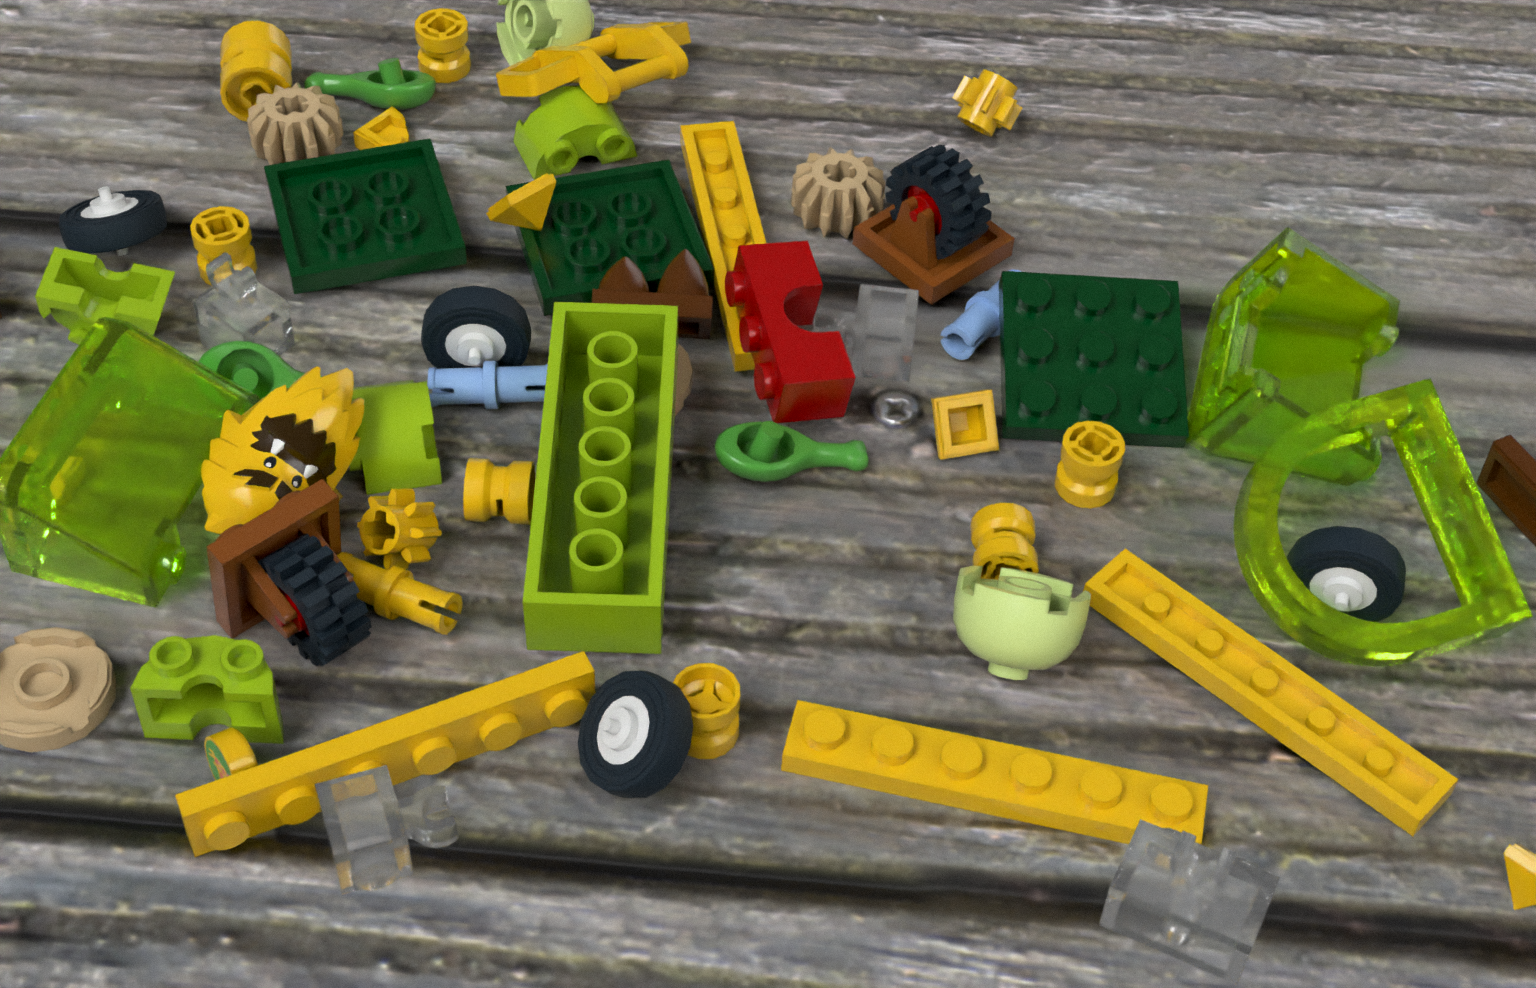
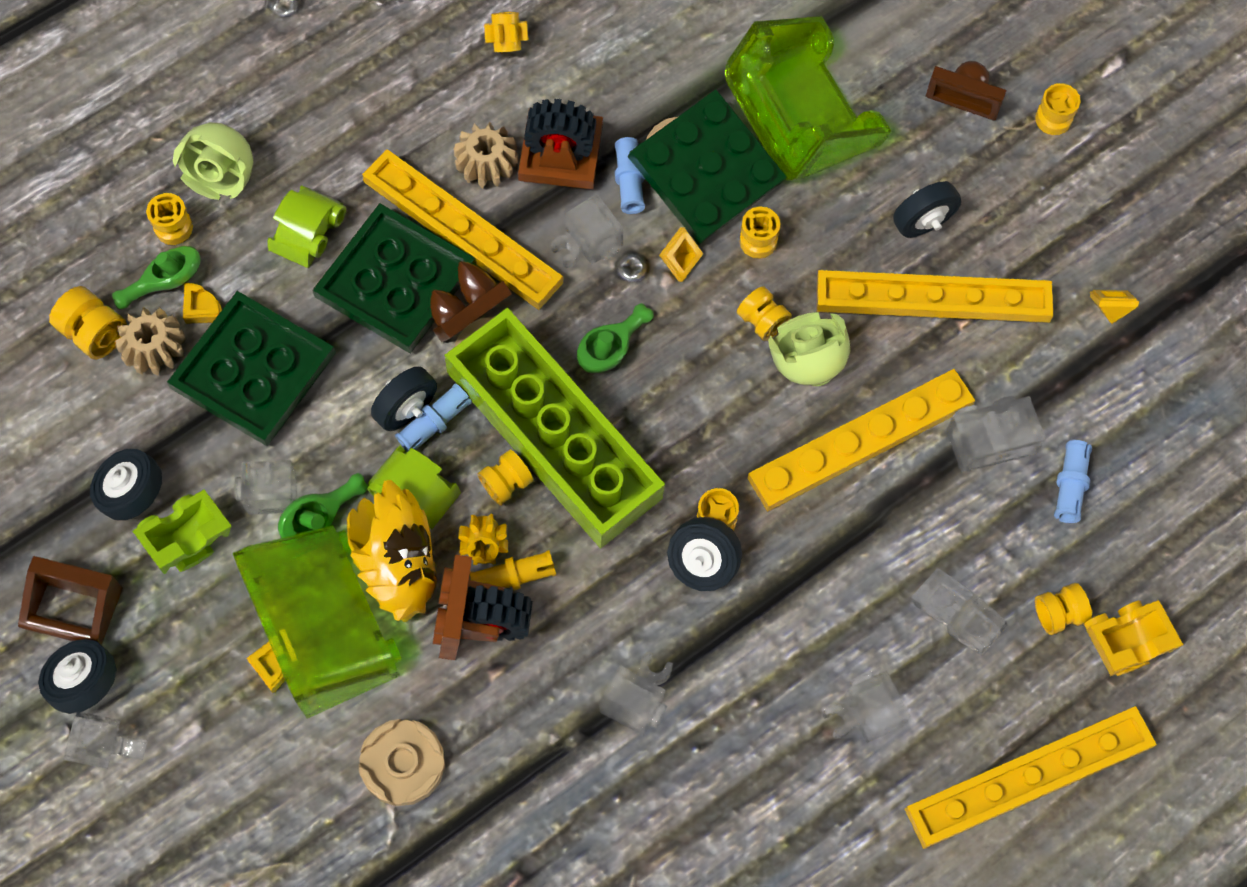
camera: 40 degrees left, 20 degrees up
lime cylinder [130,635,284,744] -> none
yellow plate [175,651,596,857] -> none
yellow wheel [190,206,258,289] -> none
yellow tile [204,727,258,780] -> none
yellow slope [486,173,557,231] -> none
yellow bar [496,21,692,103] -> none
red arch [725,240,856,424] -> none
clear neon green window [1233,378,1533,667] -> none

